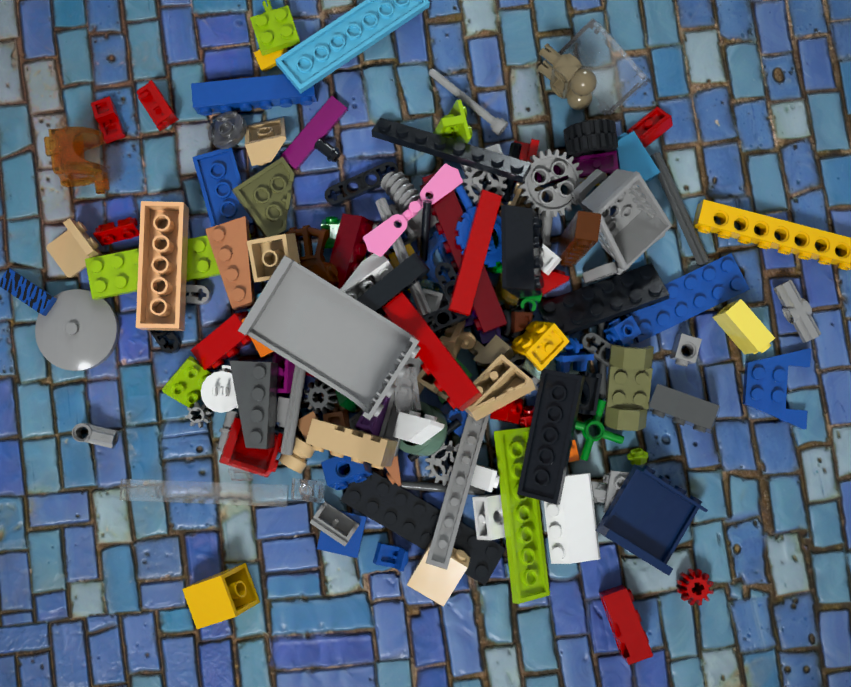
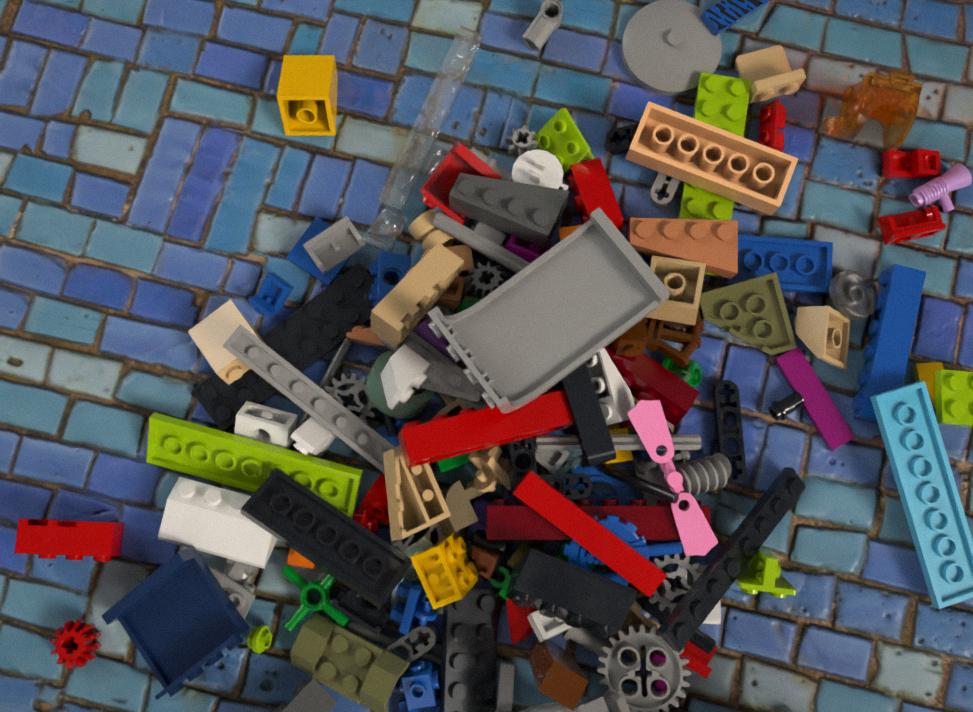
camera: 105 degrees right, 5 degrees down
light grey piece [429,68,509,136] -> none
none -> lavender piece [909,163,972,213]

